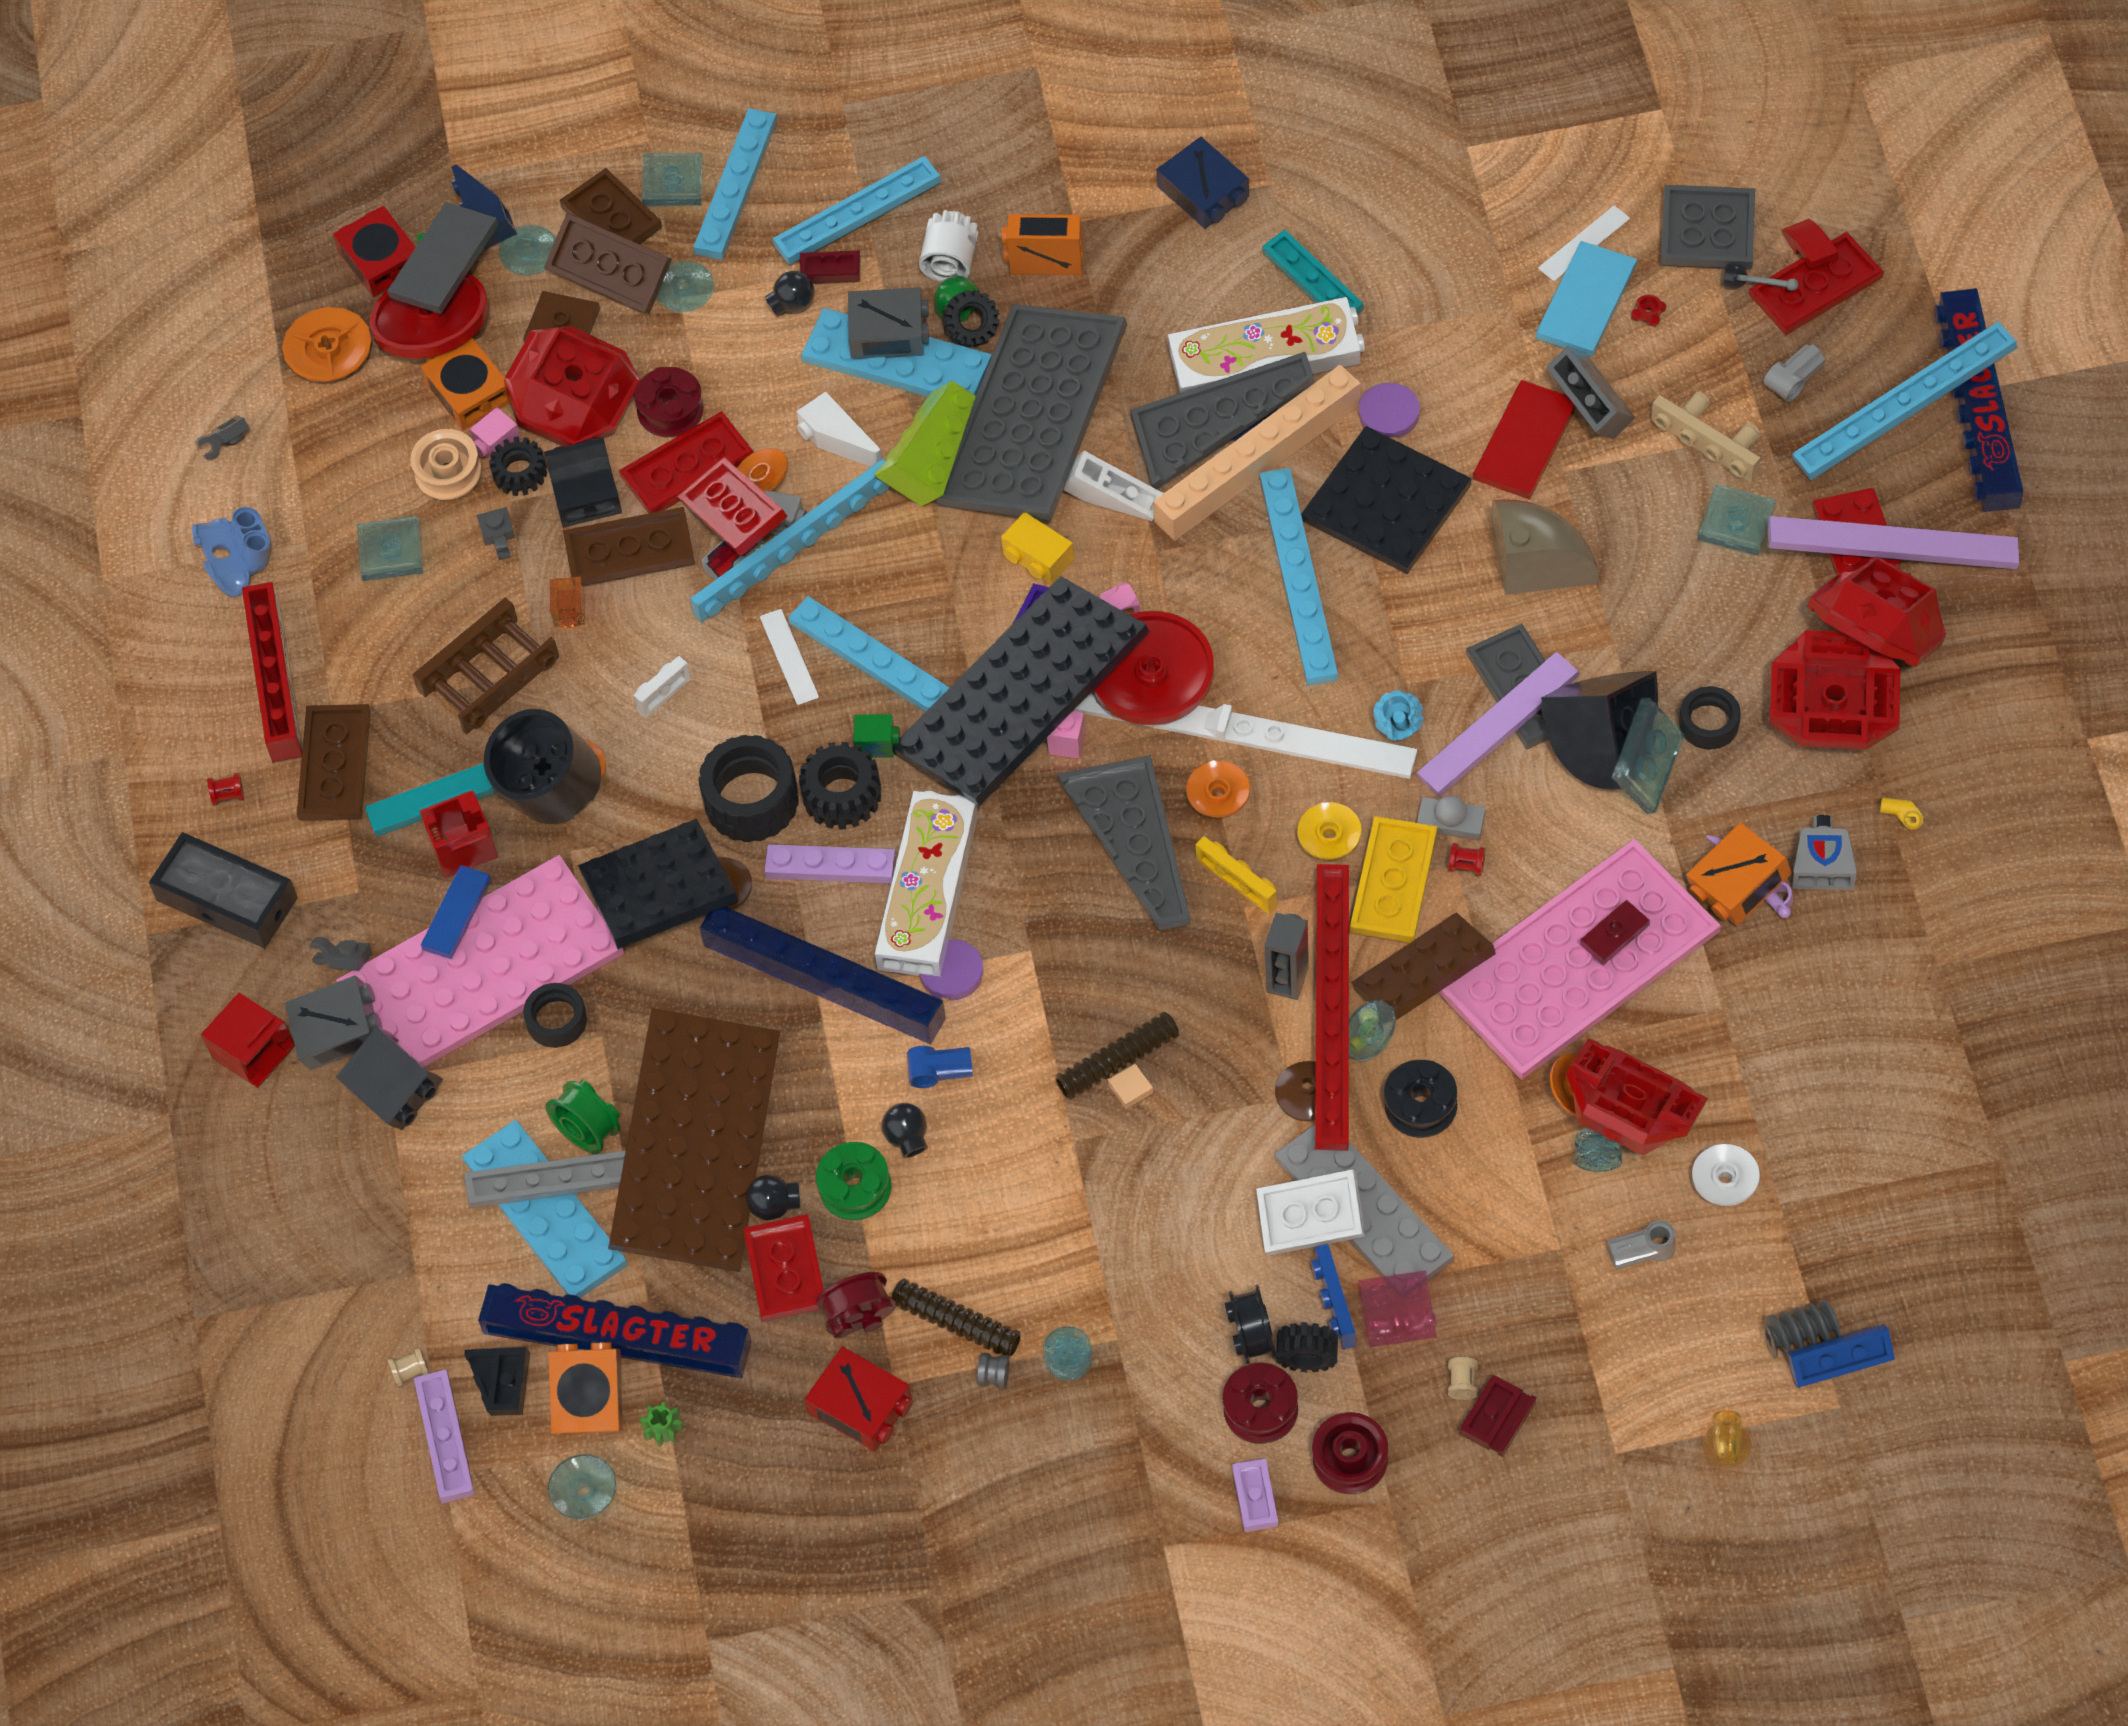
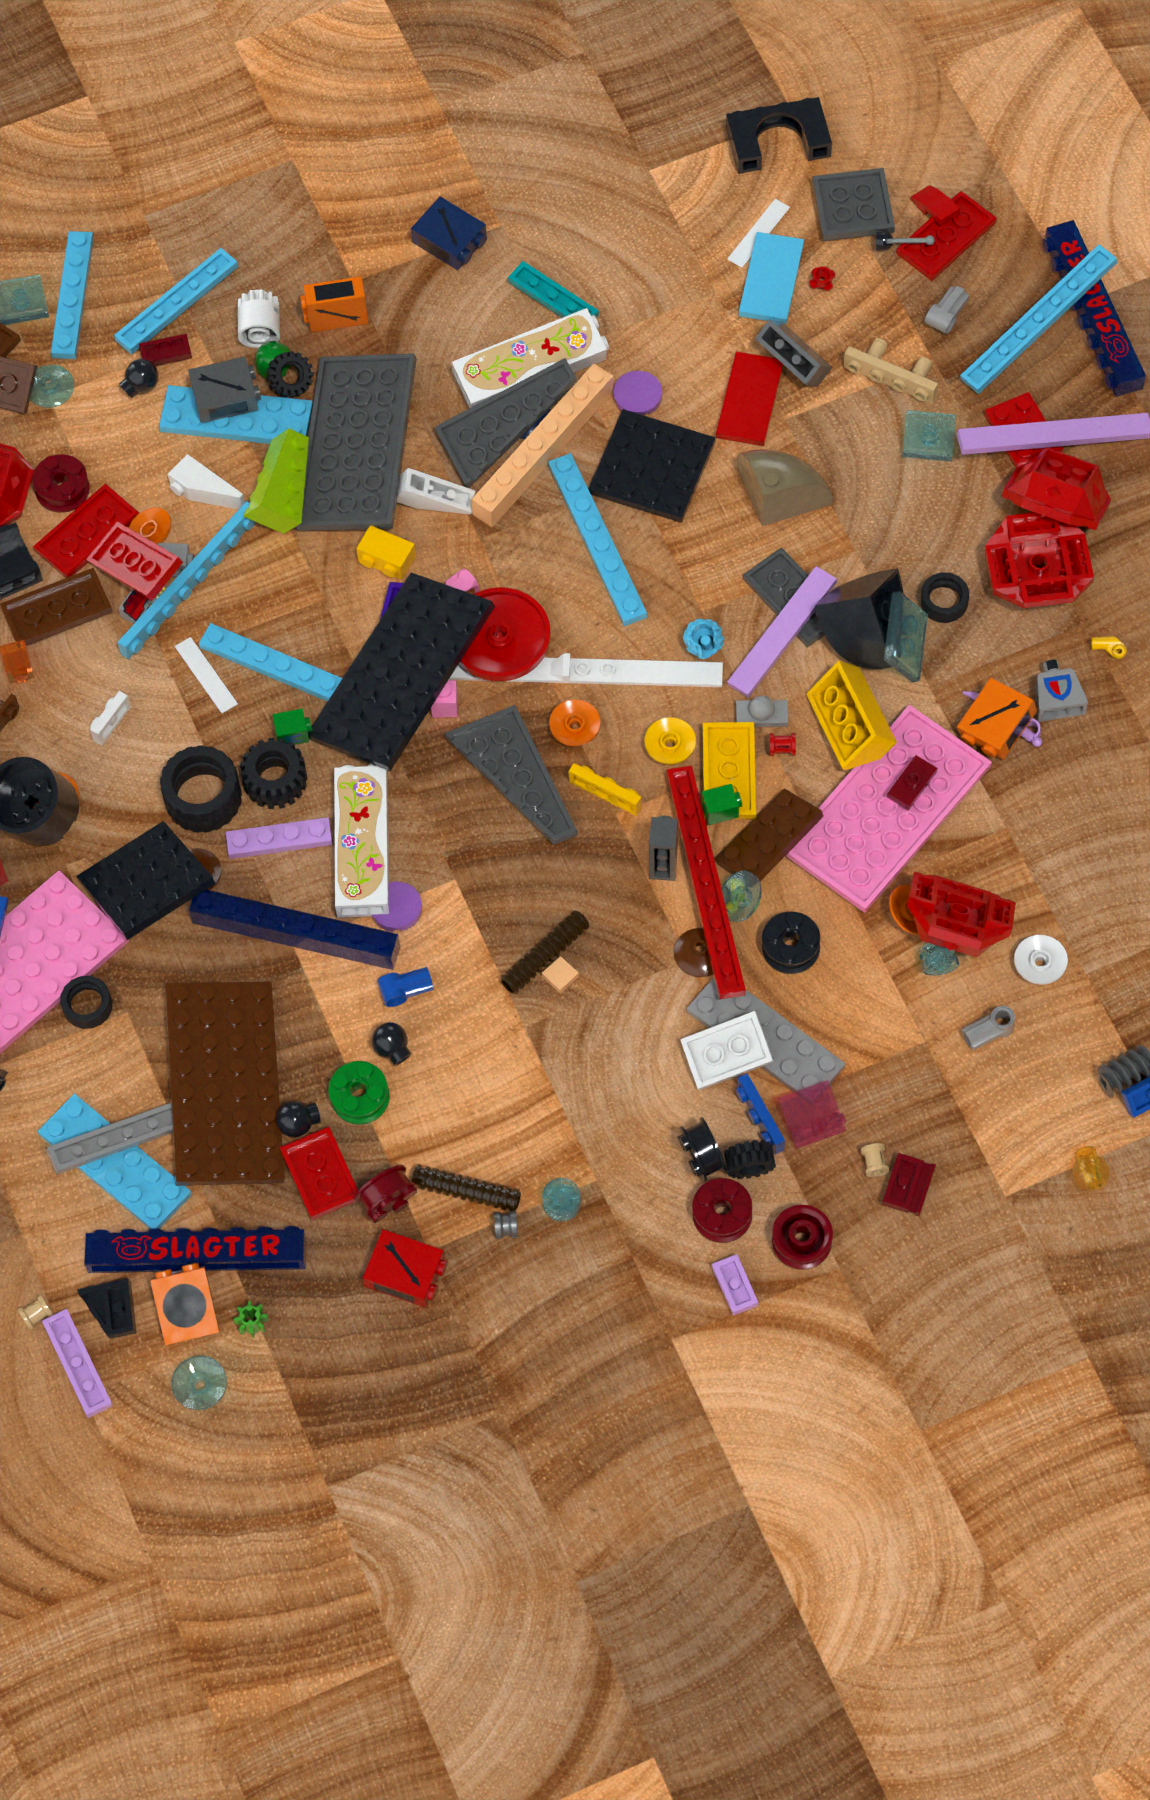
camera: 15 degrees left, 5 degrees up
green wheel [545,1080,620,1154] -> none
none -> green brick [701,784,742,825]
none -> black arch [726,97,832,174]
none -> yellow slope [806,661,897,770]

